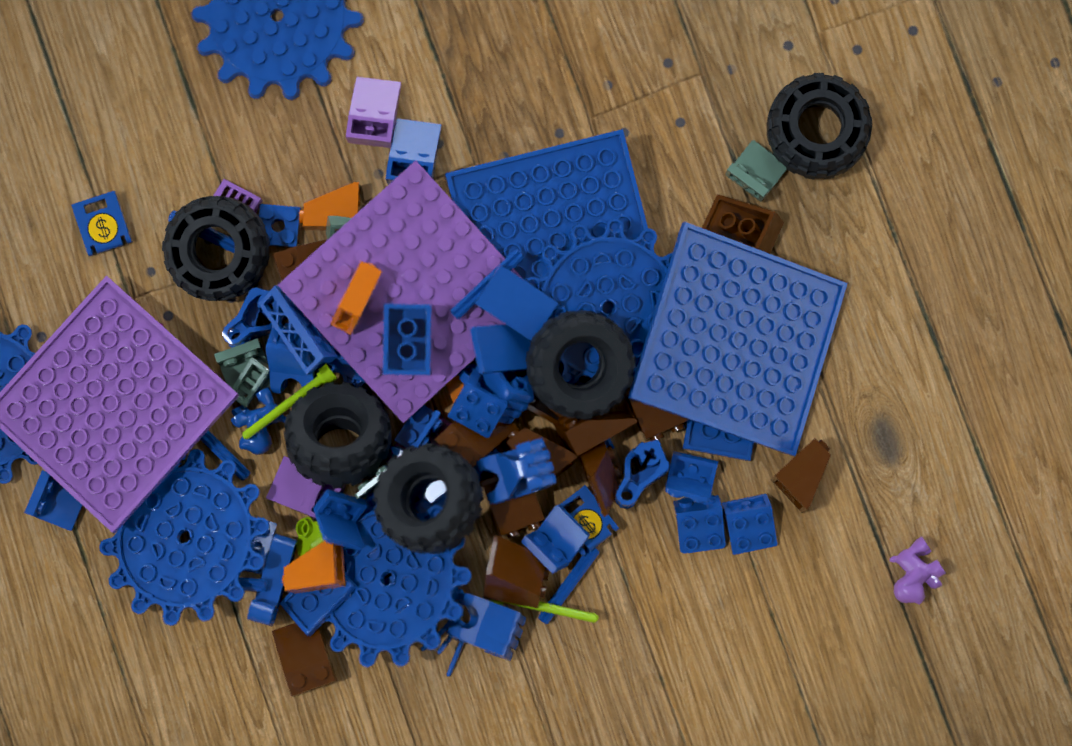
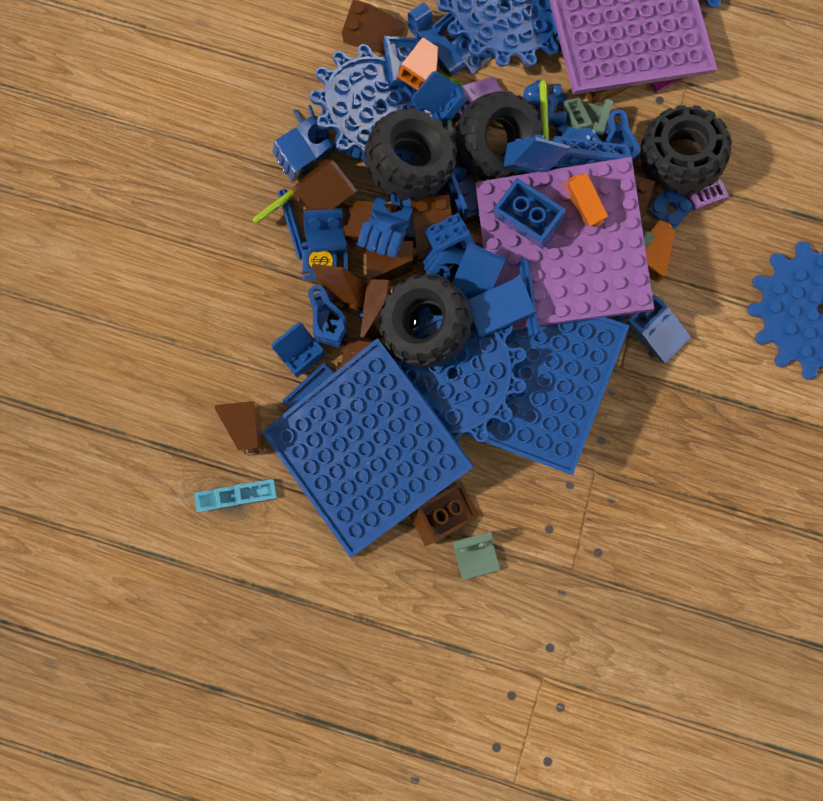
camera: 125 degrees right, 0 degrees up
blue container [71,191,132,257] -> none
blue axle [200,430,251,481] -> none
slope [346,77,401,148] -> none
blue bracket [673,495,726,554] -> none
blue bracket [722,494,778,555] -> none
black tyre [766,73,872,180] -> none
medium lavender animal [890,536,946,605] -> none
none -> medium azure slope [194,479,276,513]
none -> blue slope [504,135,570,173]

